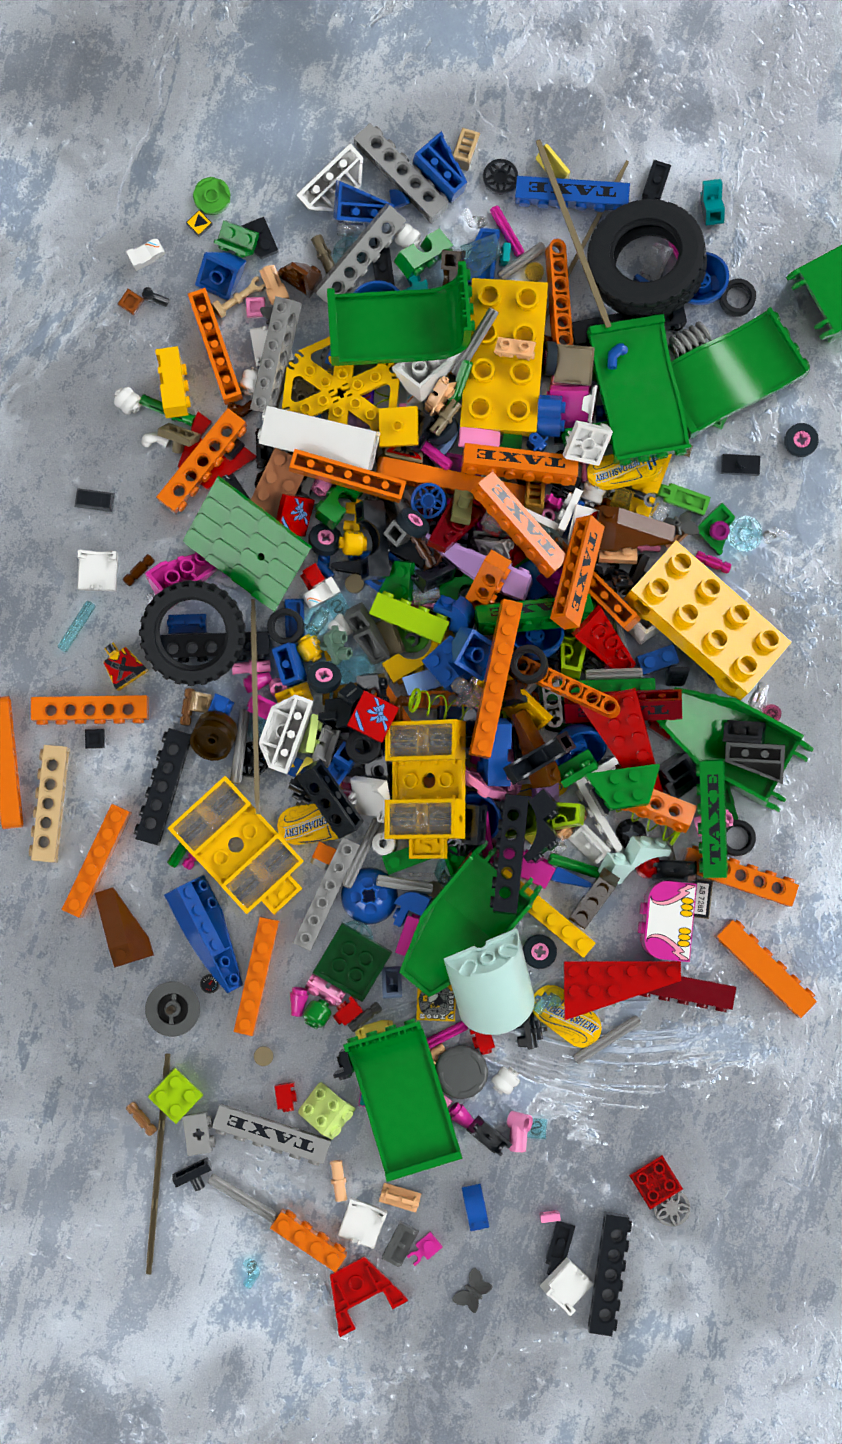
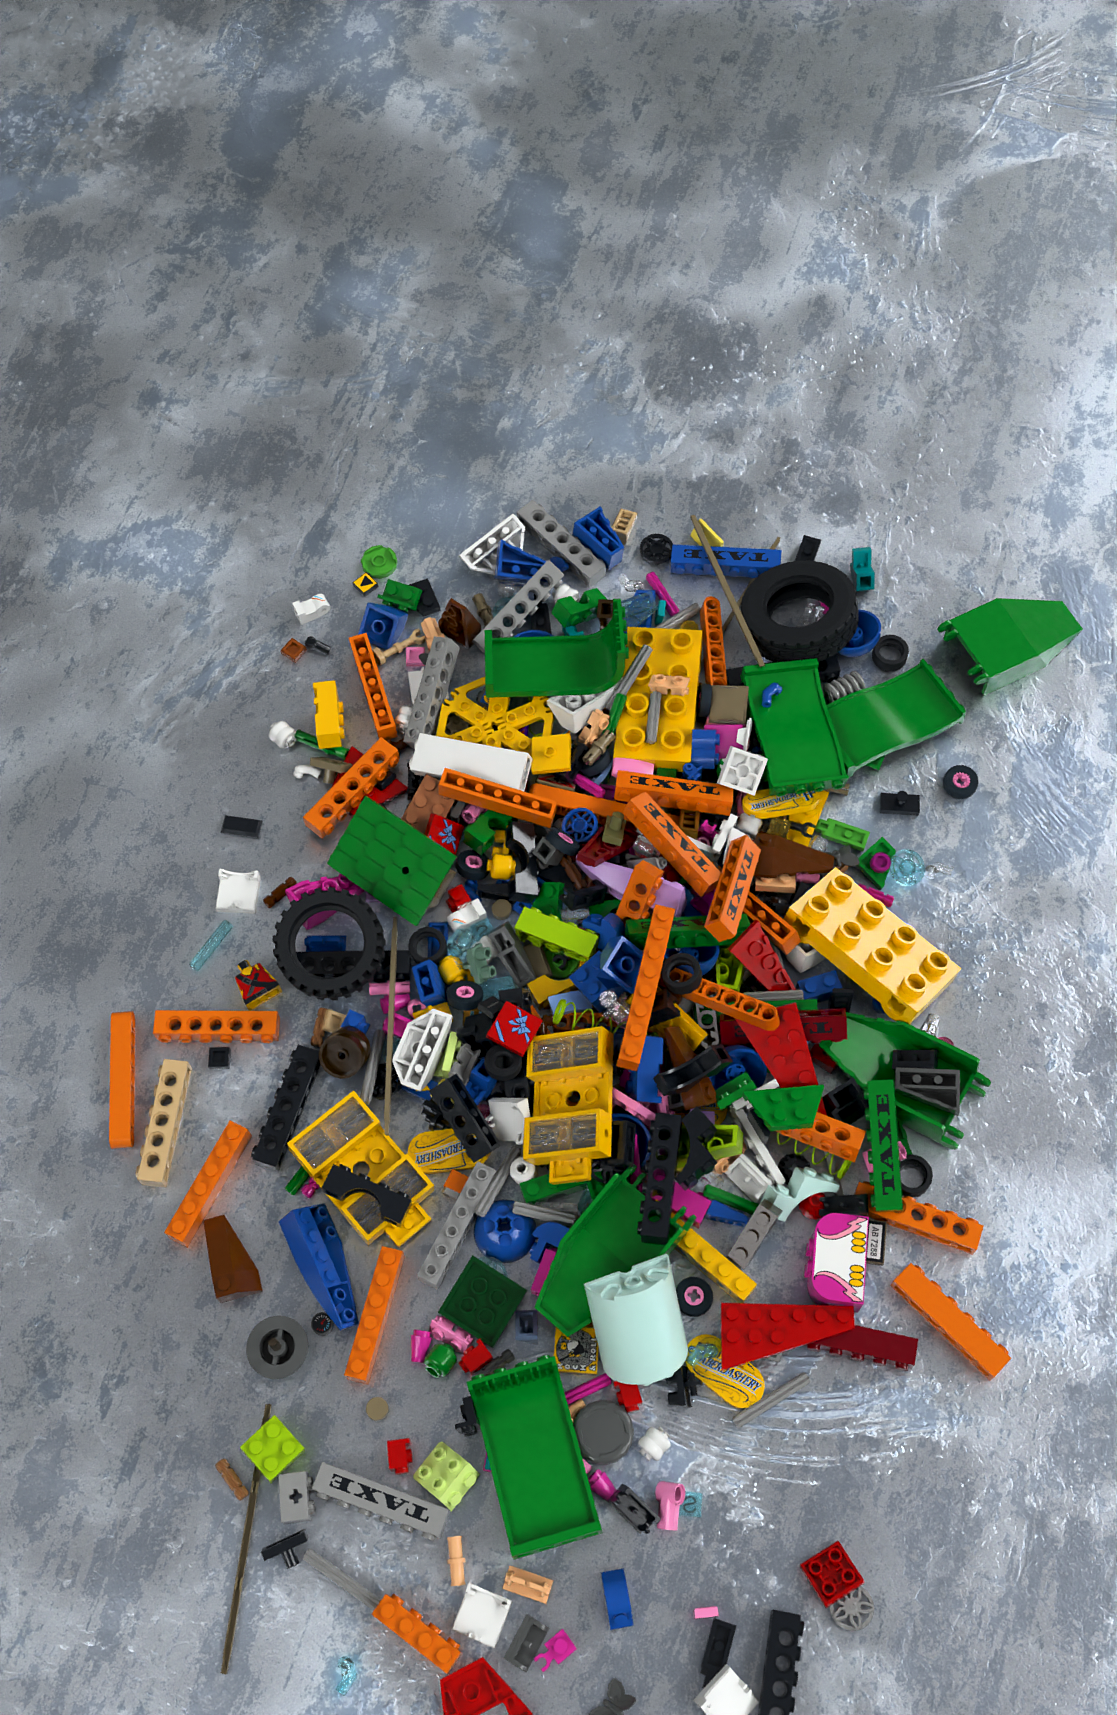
camera: 10 degrees right, 20 degrees down
none -> black arch [322,1164,412,1228]
none -> light grey axle [645,691,662,744]

